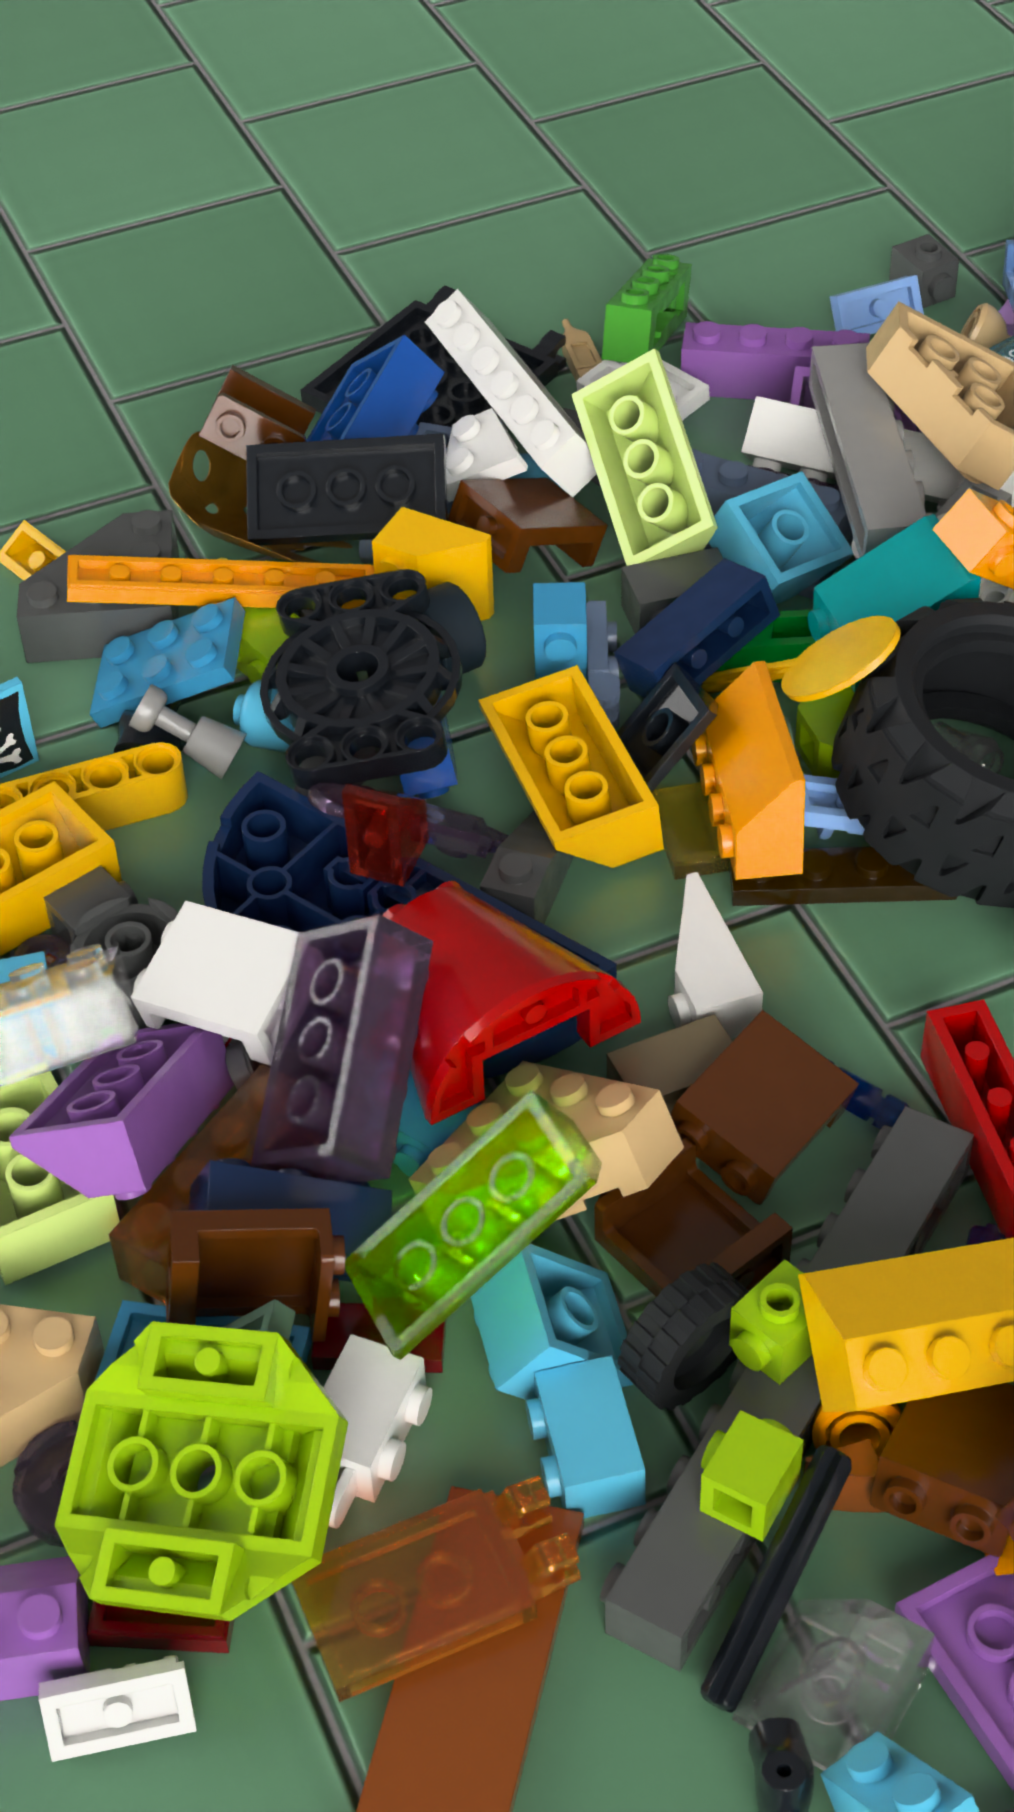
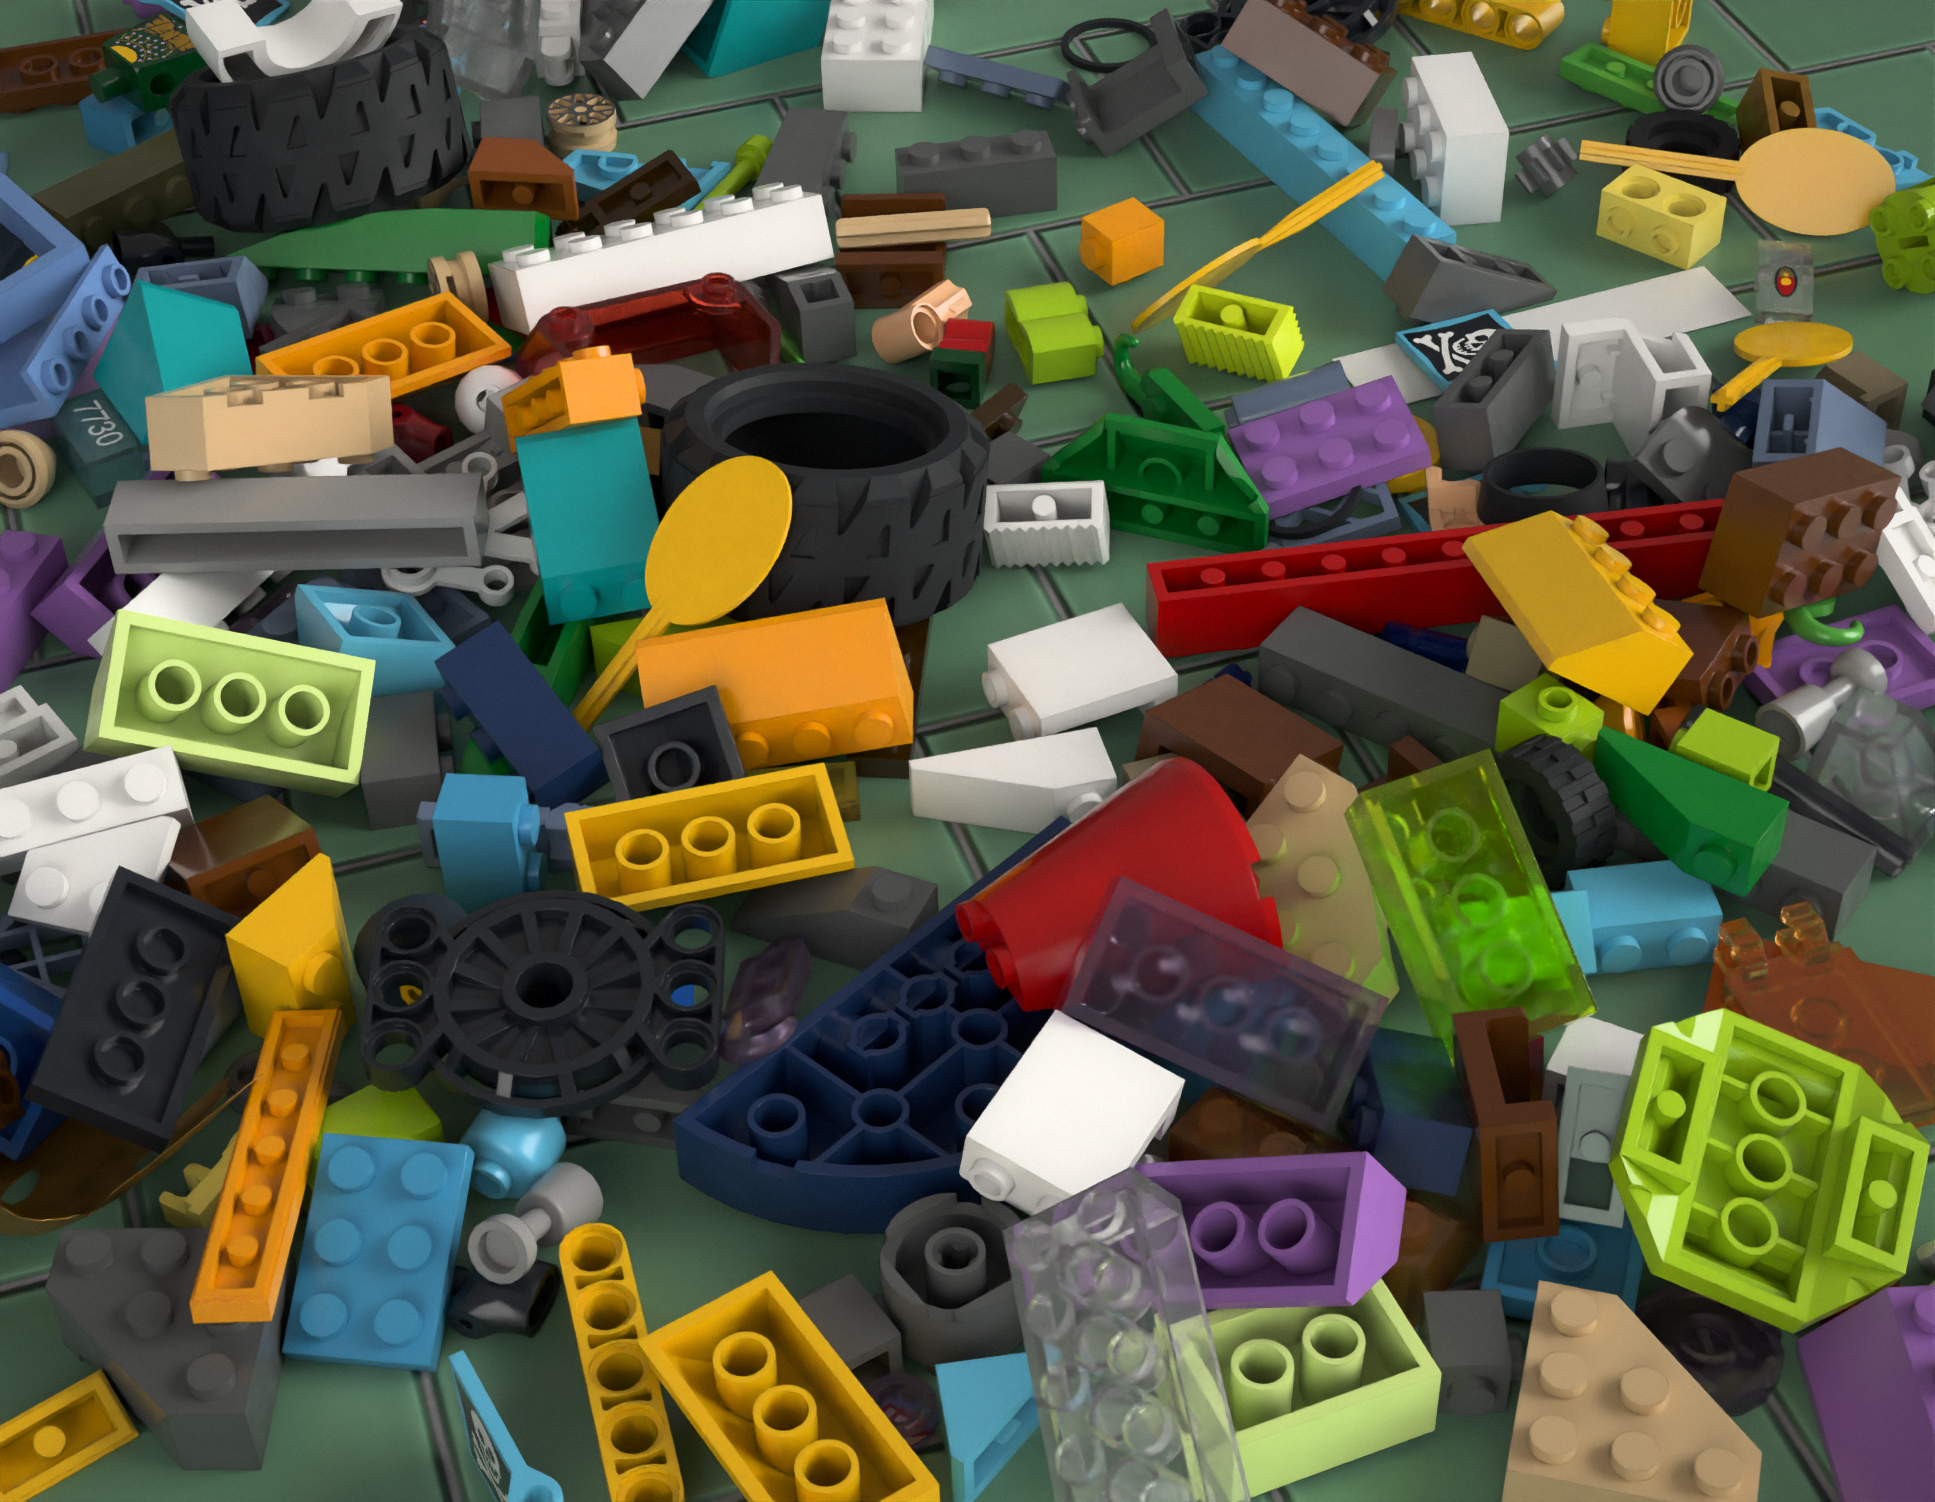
camera: 85 degrees left, 5 degrees down
clear red slope [342,784,429,887] -> none
none -> white panel [982,603,1178,741]
none -> dark grey brick [1418,1289,1523,1417]
none -> green slope [1593,725,1790,898]
none -> light grey piece [1755,647,1888,761]

